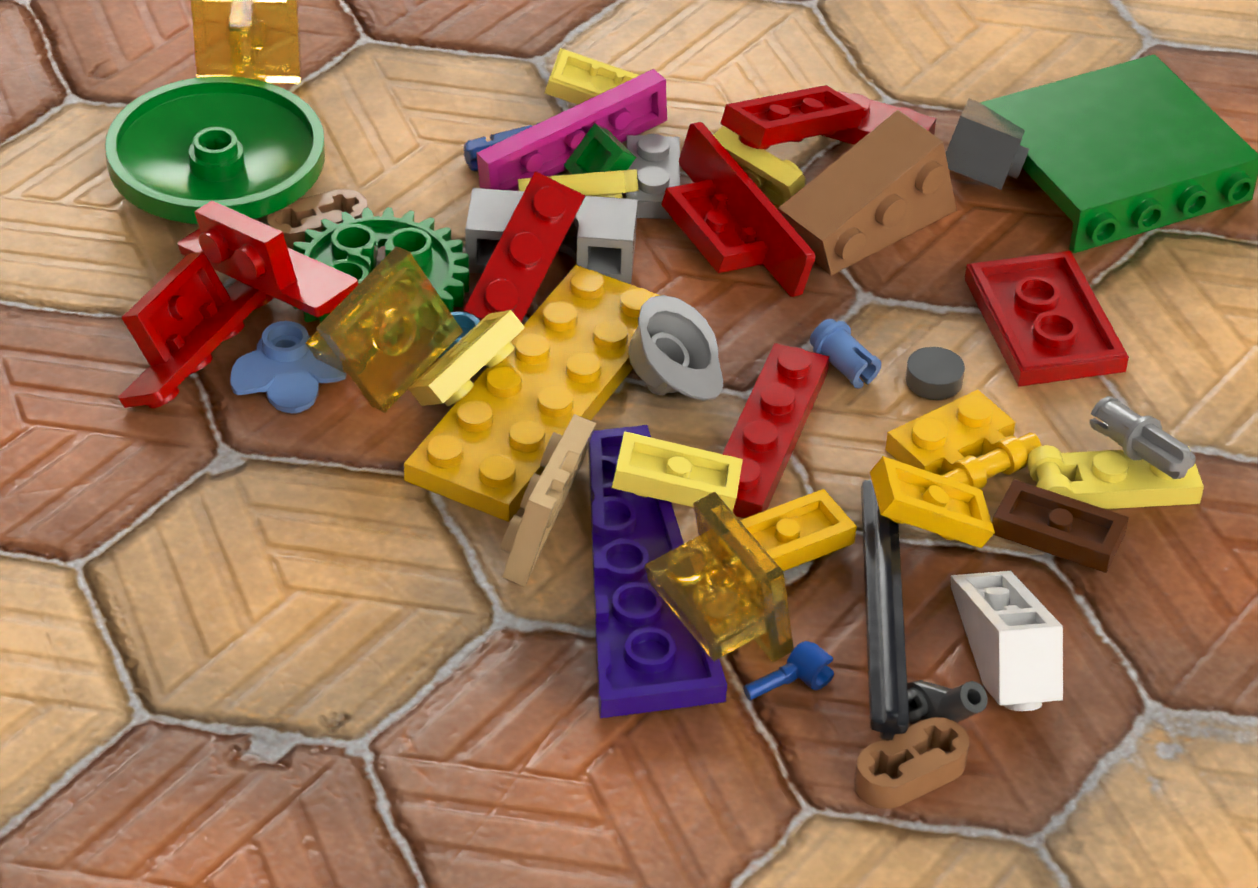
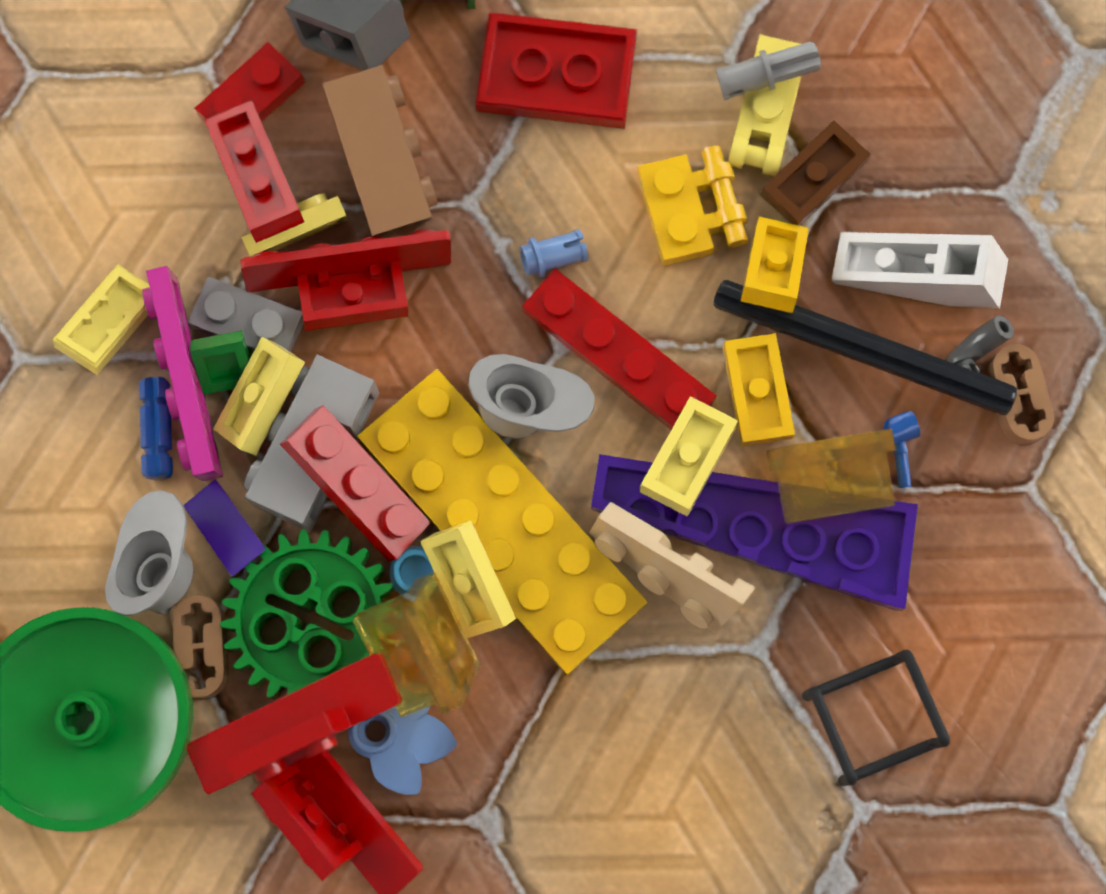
camera: 65 degrees left, 35 degrees up
dark grey tile [905,347,965,400] -> none
none -> light grey piece [105,490,194,616]
none -> dark purple sticker [183,479,266,577]
none -> black piece [802,649,950,786]

